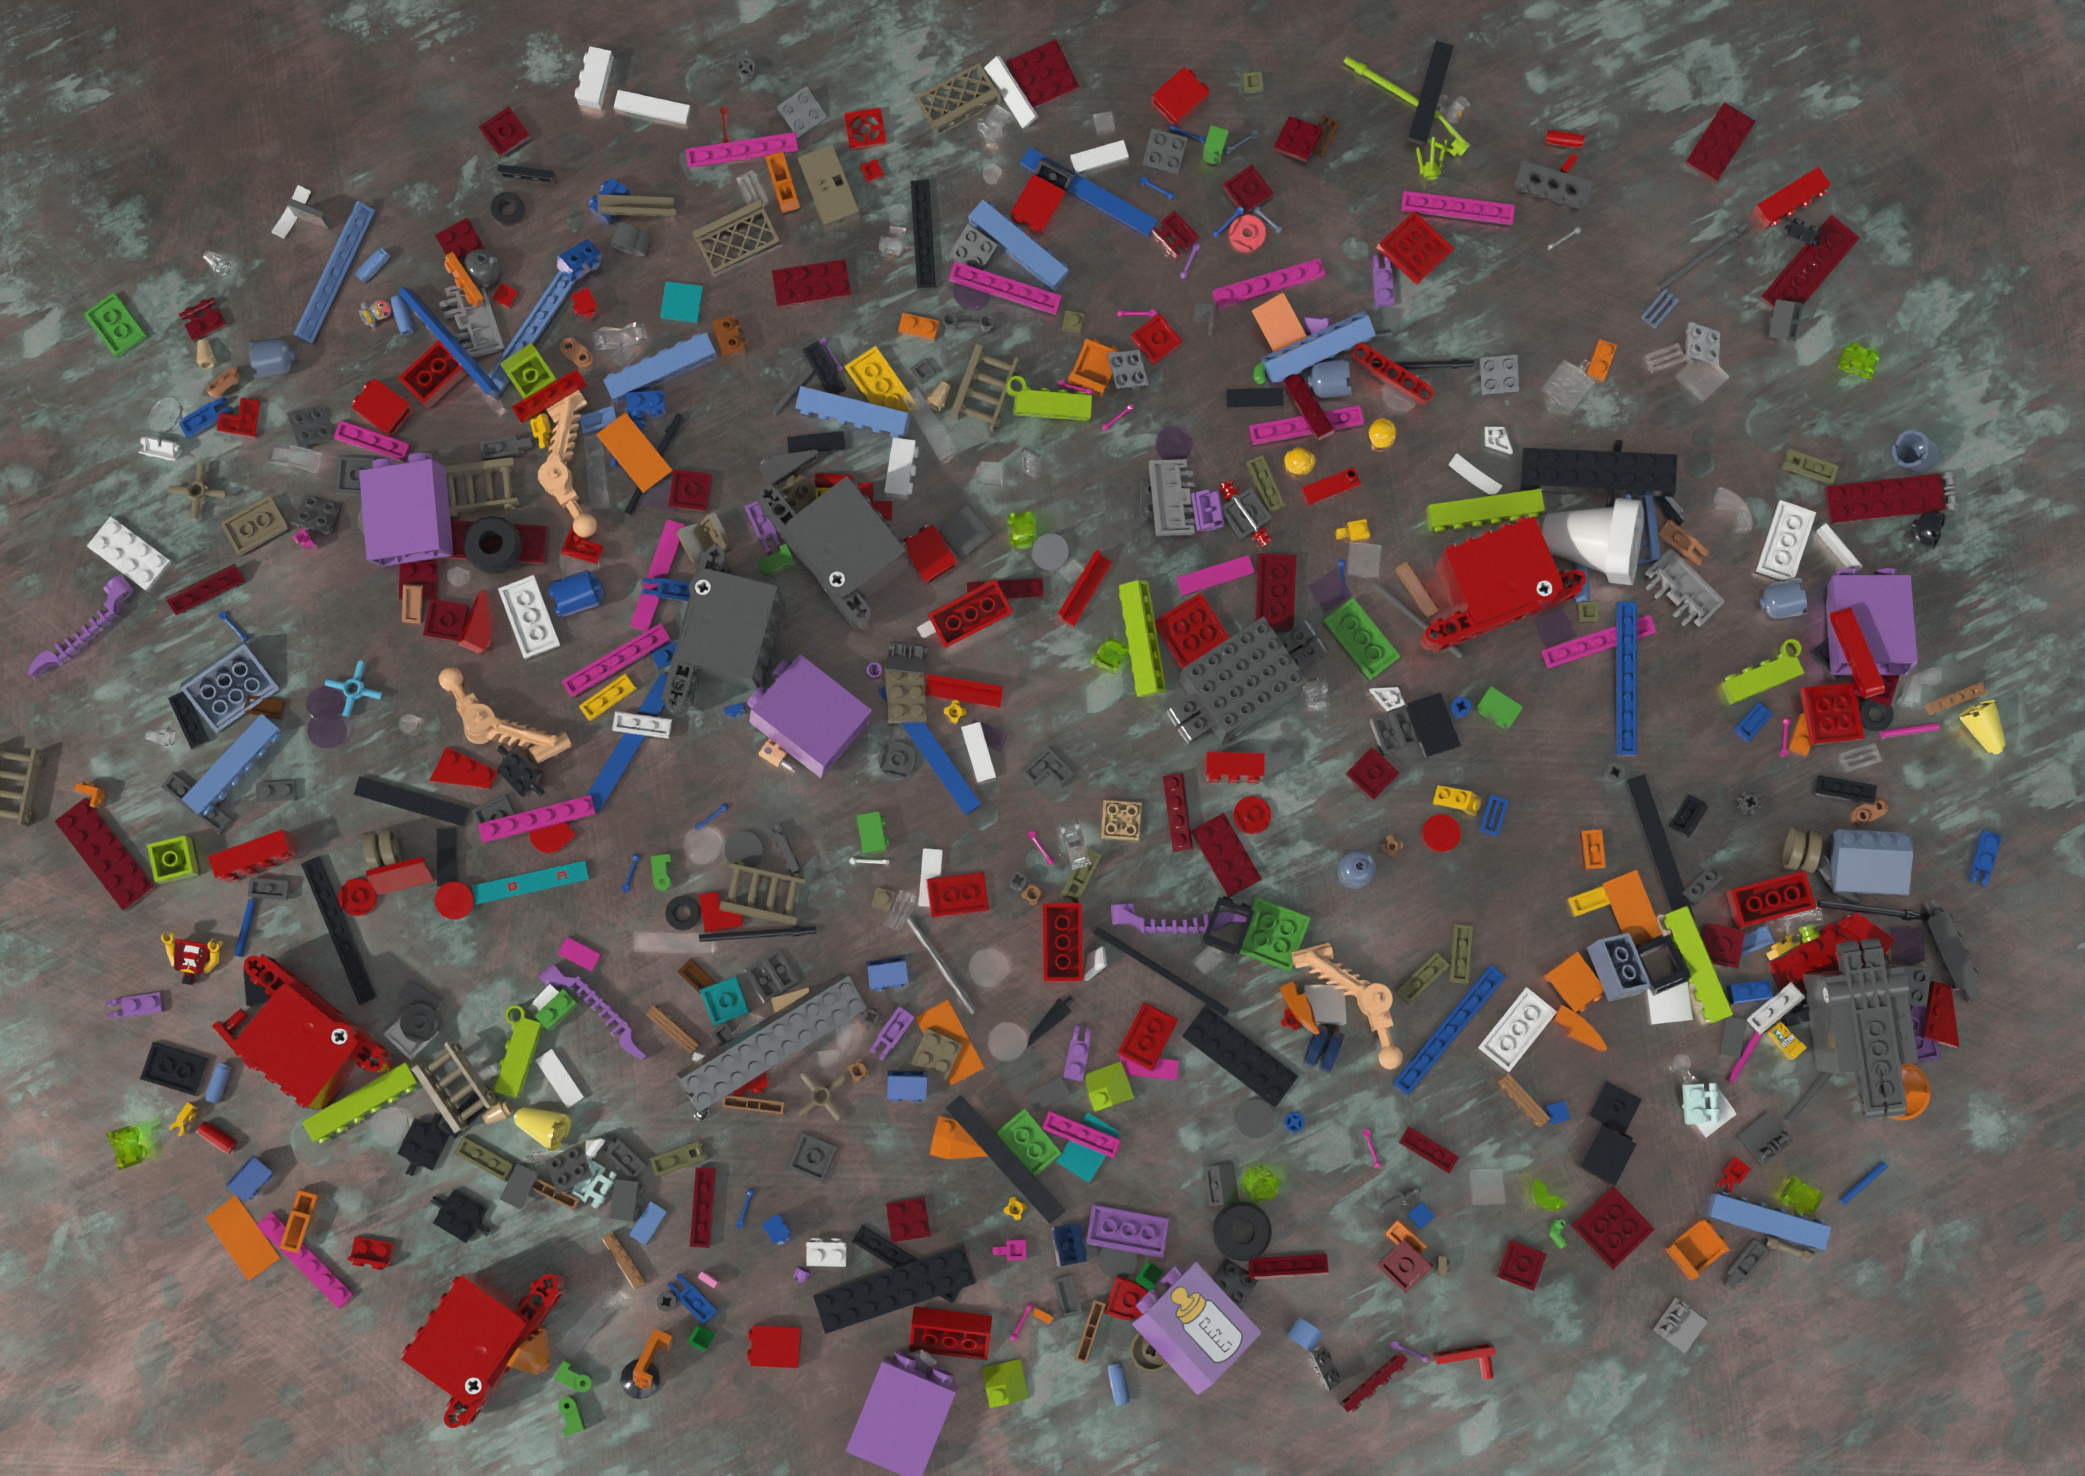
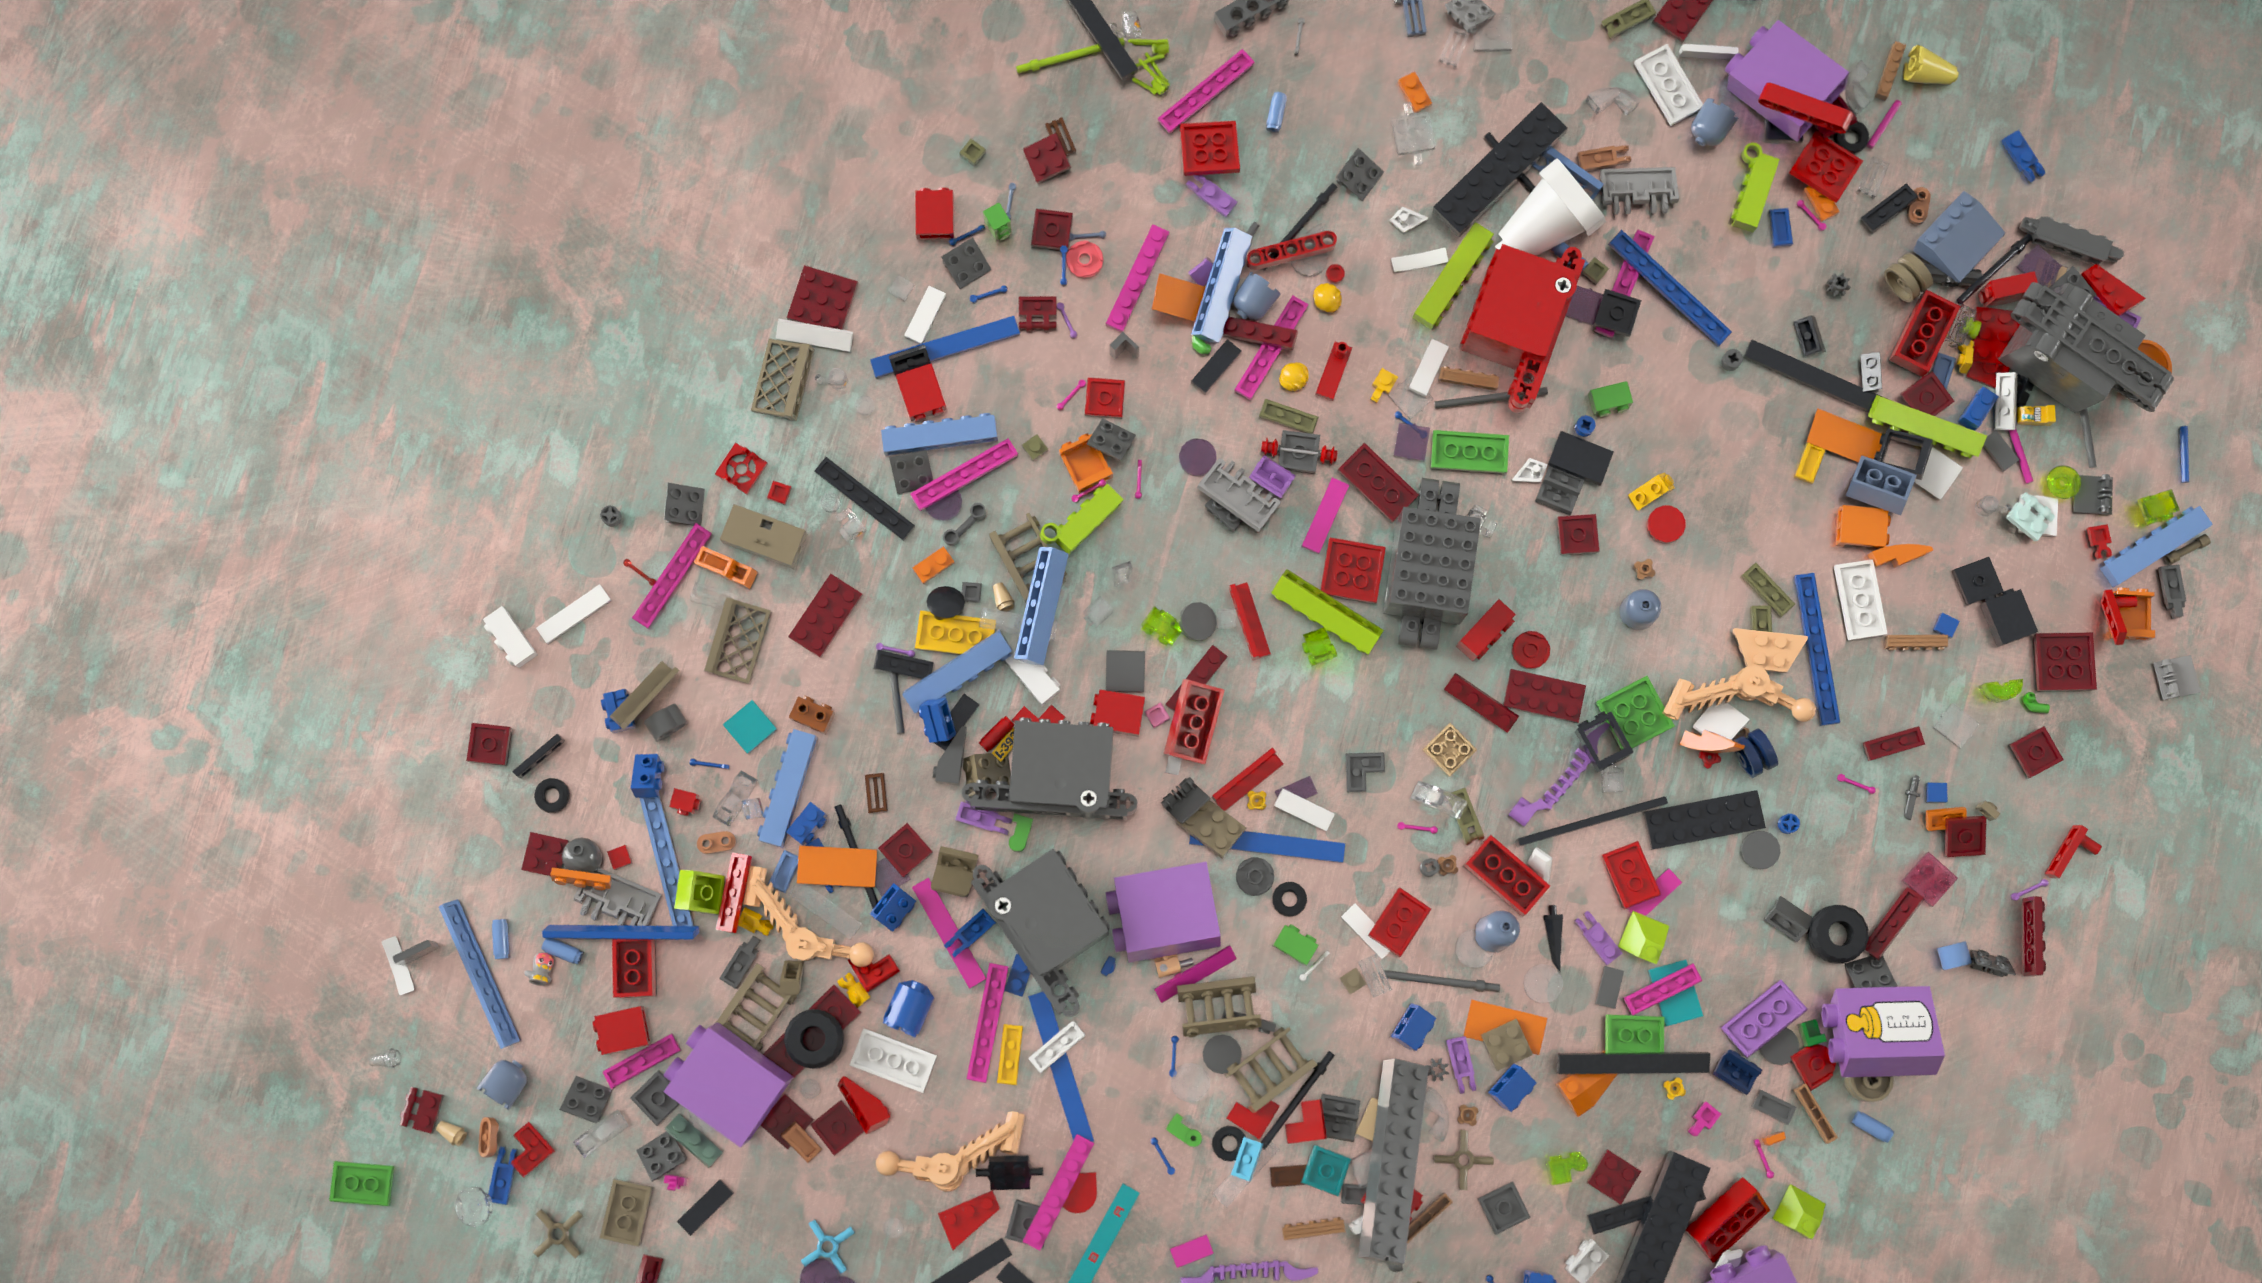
camera: 50 degrees left, 0 degrees up
white hinge [138,436,182,461] -> none
medium lavender hinge [866,662,882,678] -> none
clear tile [986,104,1011,131] -> none
clear neon green hair [1241,1165,1282,1204] -> none
blue tile [1479,794,1509,837] -> none
orange plate [1581,829,1606,870] -> none
black bar [1655,496,1686,526] -> none
none -> sand green plate [665,1114,723,1168]
none -> black tile [677,1179,734,1236]
none -> blue hinge [689,758,730,769]
none -> dark tan slope [780,960,804,995]
none -> yellow plate [837,972,870,1008]
none -> reddish brown tile [865,773,888,814]
none -> blue brick [870,883,916,932]
none -> blue brick [919,698,956,743]
none -> black dish [926,586,965,620]
none -> medium blue brick [1014,547,1069,665]
none -> bright pink tile [1144,702,1170,728]
none -> dark pink piece [1154,945,1237,1003]
none -> dark tan fence [1177,976,1261,1037]
none -> medium azure plate [1231,1137,1264,1182]
none -> medium blue piece [1266,92,1287,132]
none -> black tyre [1272,882,1307,916]
none -> red tile [1285,1099,1327,1144]
none -> red tile [1326,264,1345,284]
none -> white tile [1408,339,1449,397]
none -> sand blue cylinder [1475,911,1520,953]
none -> clear neon green brick [1545,1151,1588,1185]
none -> black plate [1593,289,1642,337]
none -> light nougat wing [1732,628,1808,673]
none -> clear pink plate [1902,852,1958,907]
none -> clear neon green piece [2047,465,2081,499]
none -> red piece [2101,589,2138,645]

